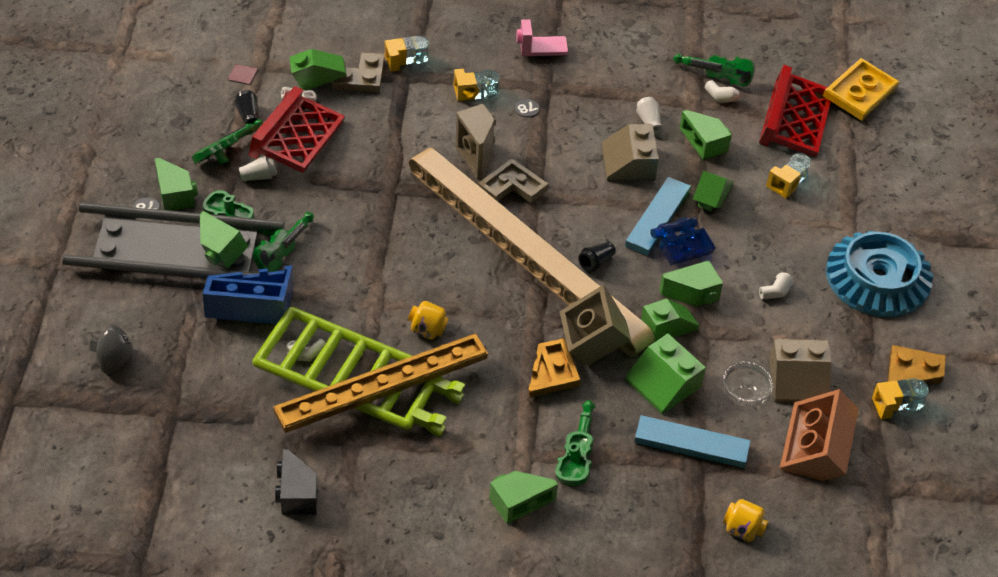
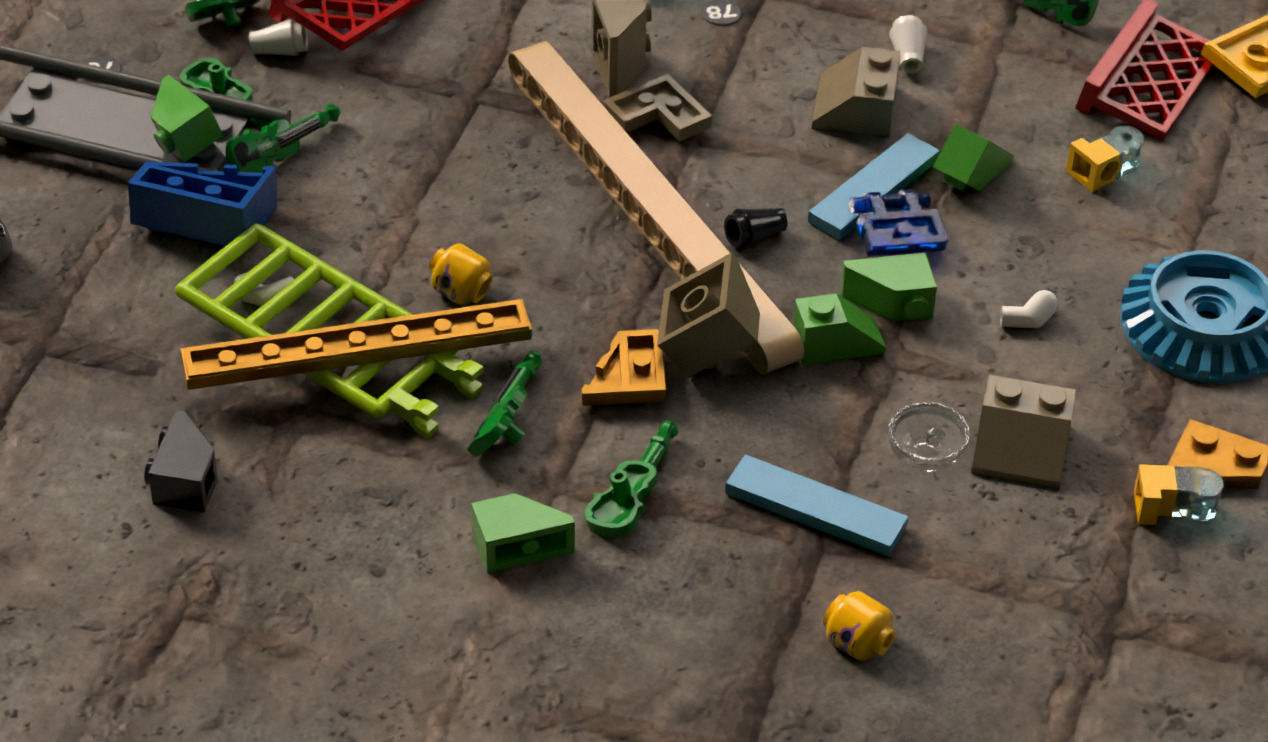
camera: 15 degrees right, 5 degrees down
bright green slope [155,158,198,211] -> none
bright green slope [625,334,706,414] -> none
bright green slope [679,110,732,160] -> none
white arm [704,80,740,103] -> none
nougat slope [780,389,859,481] -> none
none -> green piece [466,350,543,458]

